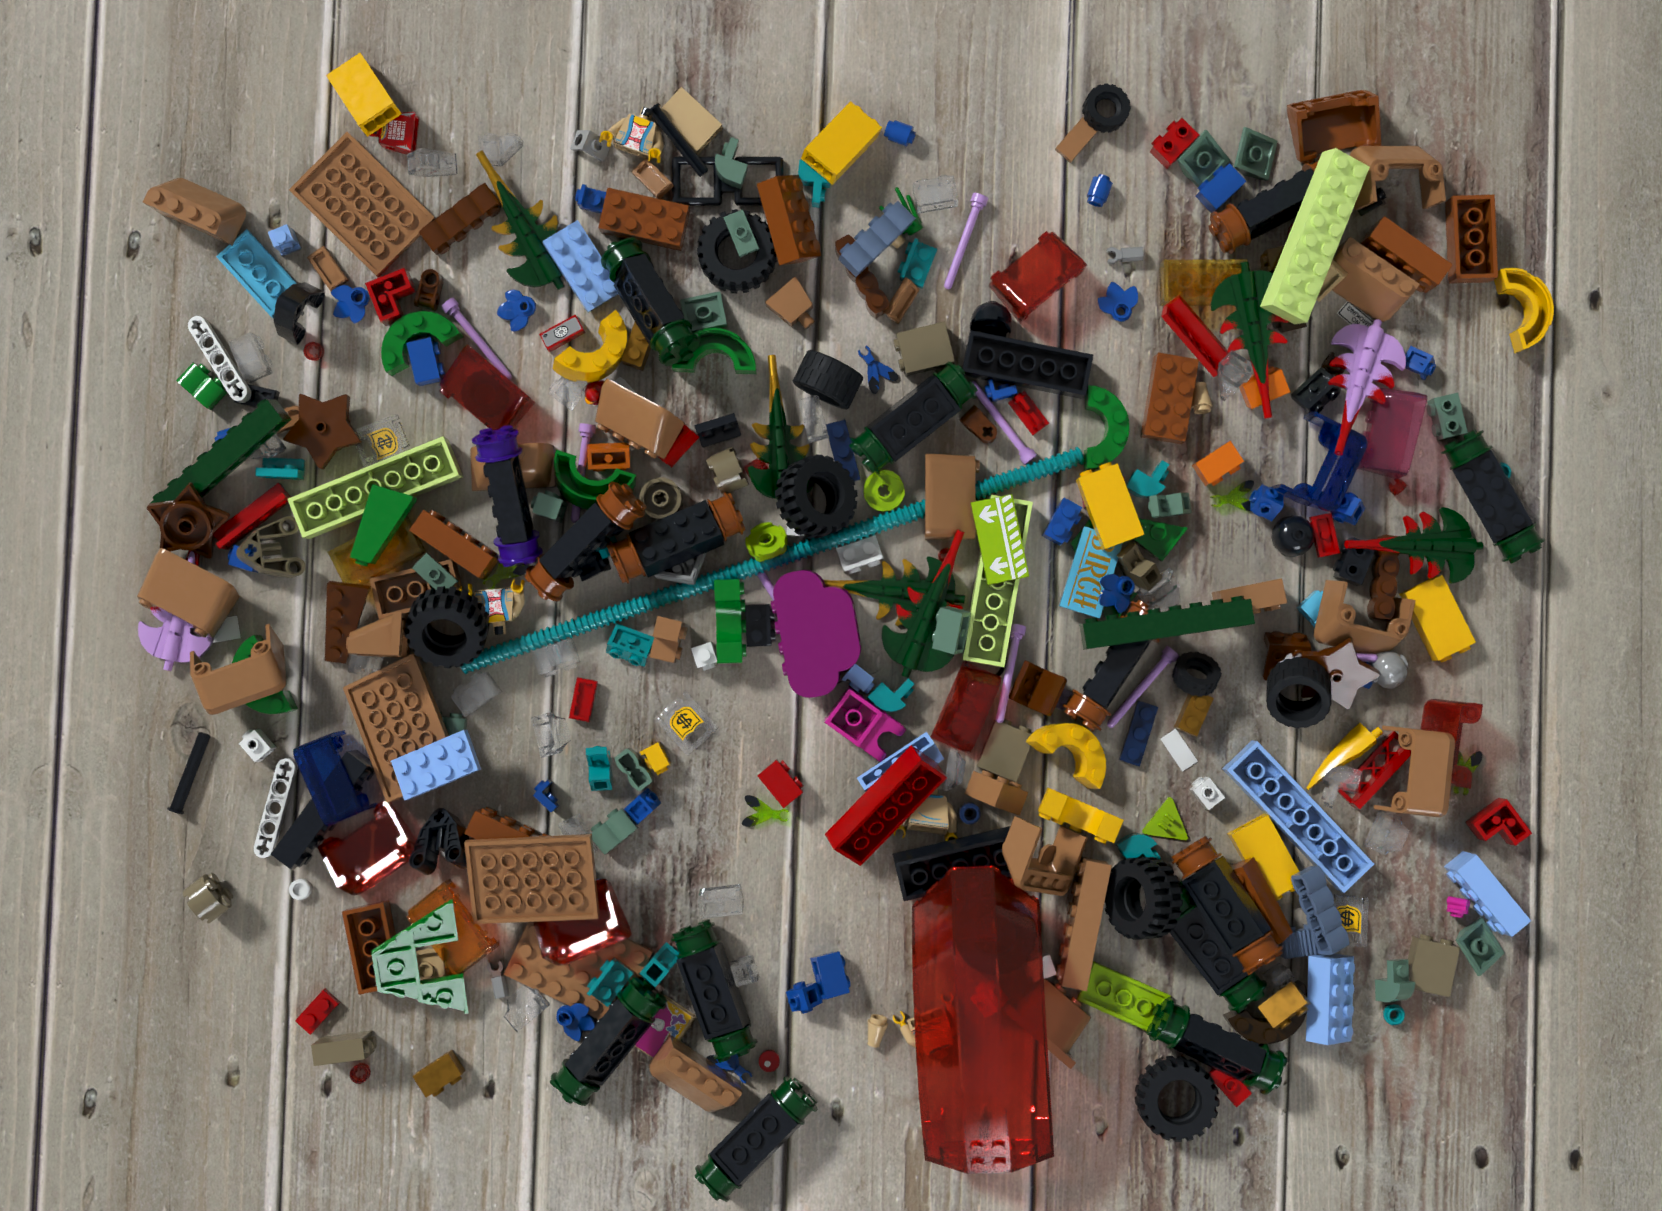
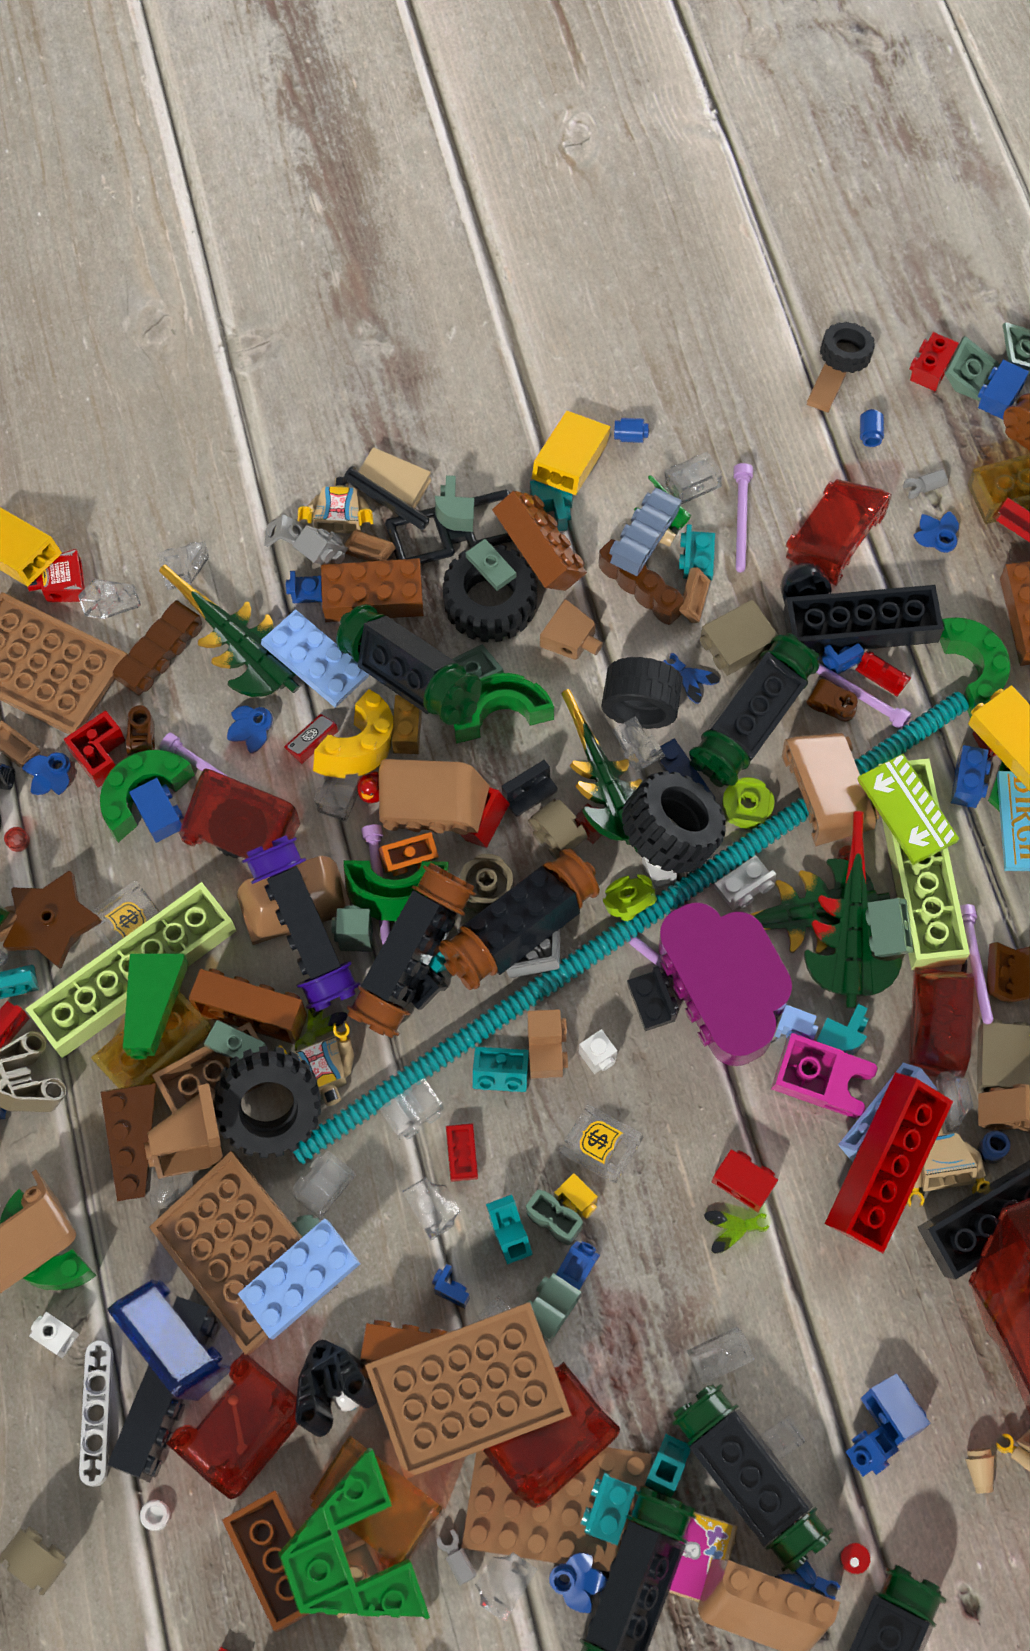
camera: 15 degrees left, 20 degrees down
green brick [714,579,747,664] -> none
none -> light grey brick [292,525,348,565]

